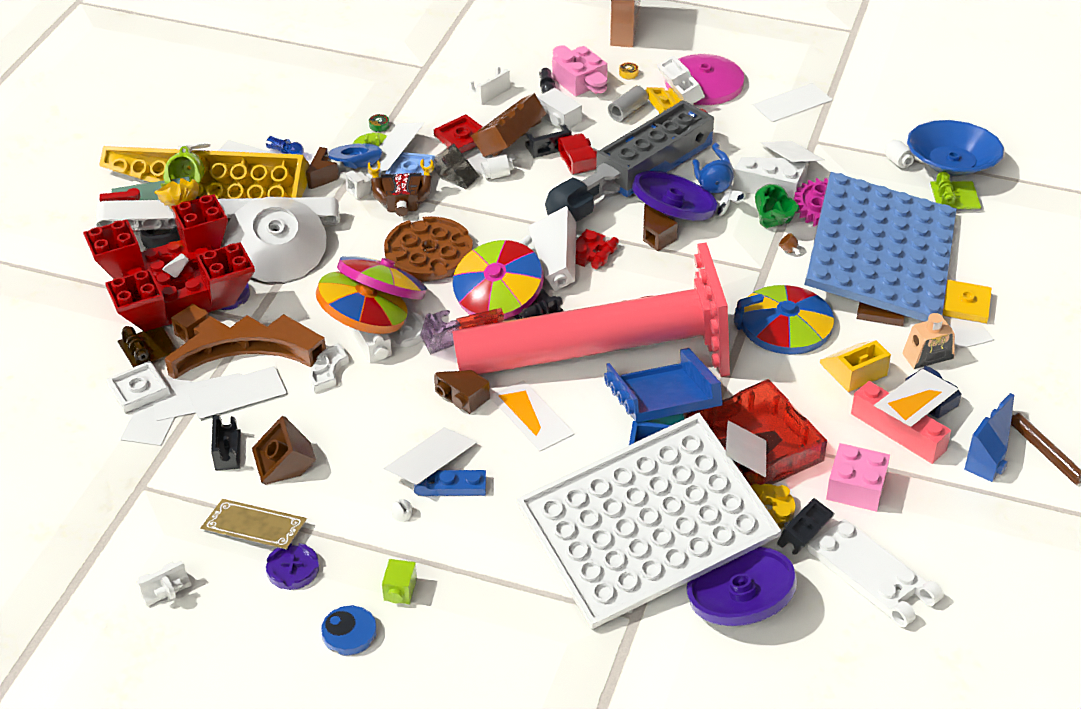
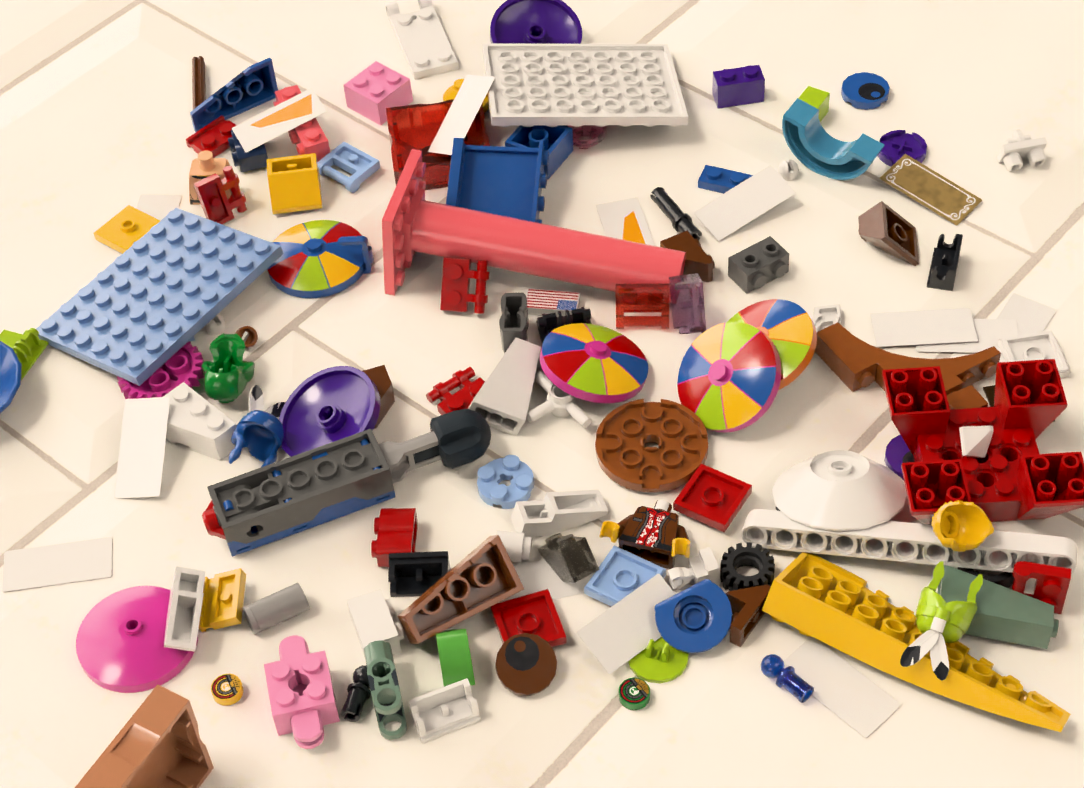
camera: 155 degrees left, 5 degrees up
black hinge [776,498,835,555] -> none
white brick [884,139,915,168] -> none
none -> red plate [185,115,237,158]
none -> red plate [194,166,247,224]
none -> light blue plate [318,142,380,193]
none -> sand green connector [364,640,407,740]
none -> bright green brick [436,629,475,687]
none -> light blue plate [477,455,534,509]
none -> reddish brown tile [495,633,557,696]
none -> dark grey brick [499,292,529,353]
none -> white slope [511,489,608,537]
none -> black pin [650,187,702,241]
none -> red plate [673,463,752,533]
none -> dark purple brick [712,65,765,109]
none -> black tyre [720,542,775,591]
none -> dark grey brick [728,236,790,294]
none -> dark azure brick [782,98,884,180]

